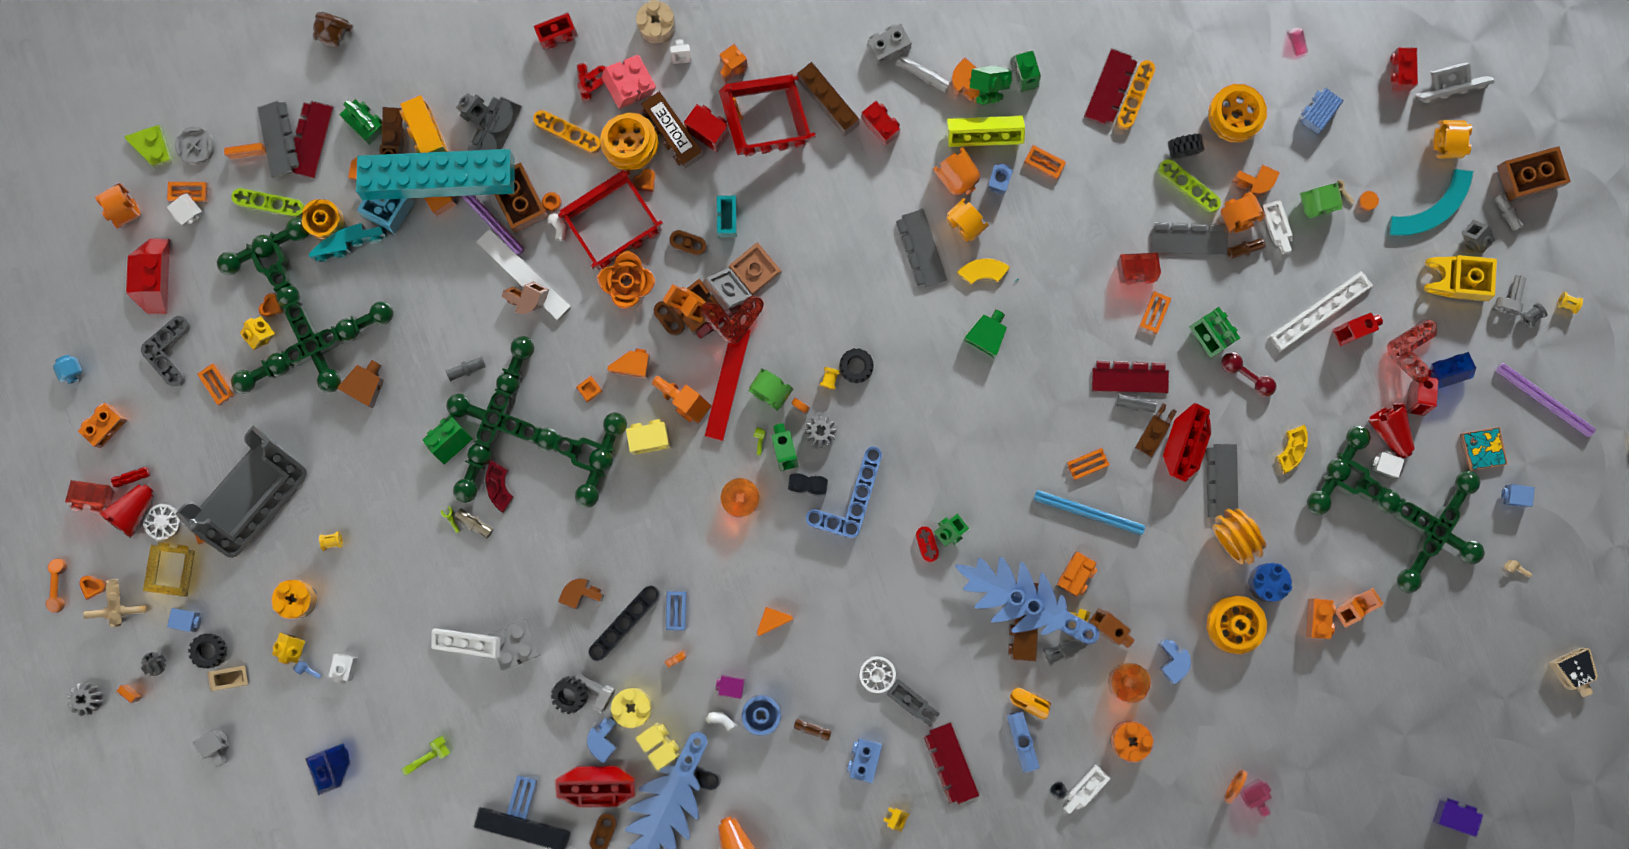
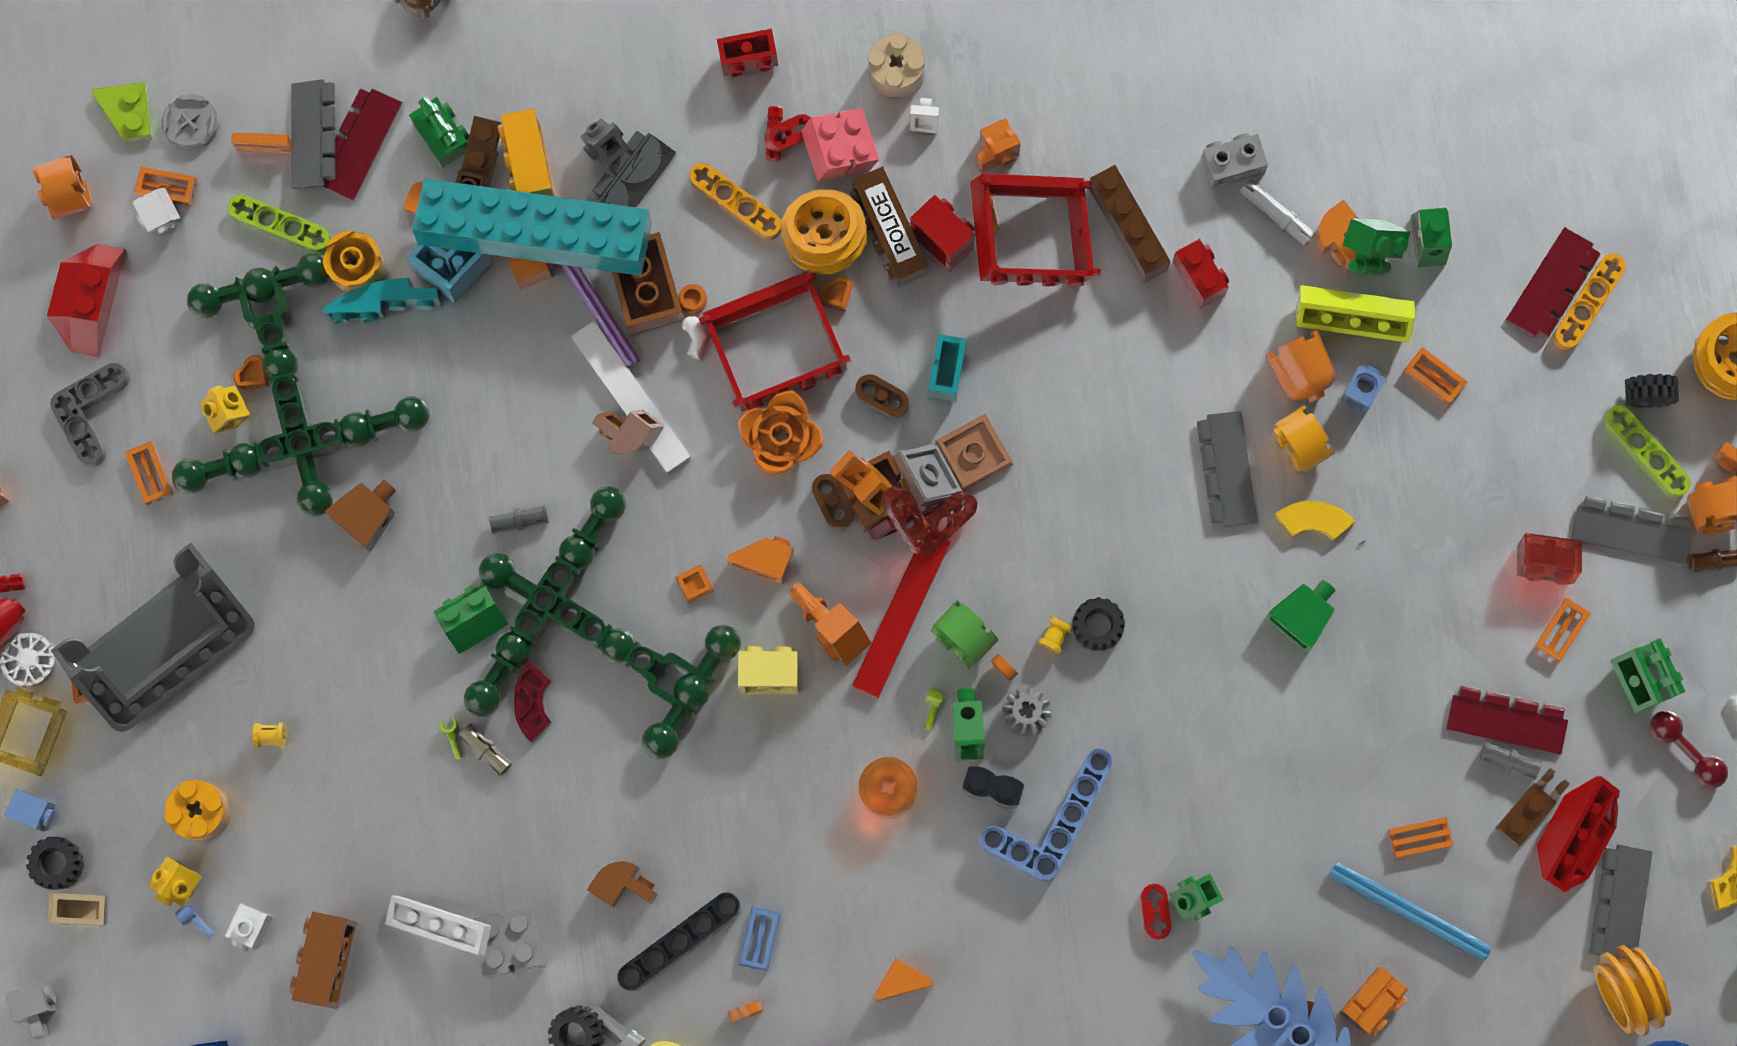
camera: 15 degrees right, 5 degrees down
none -> dark orange brick [289,911,357,1009]

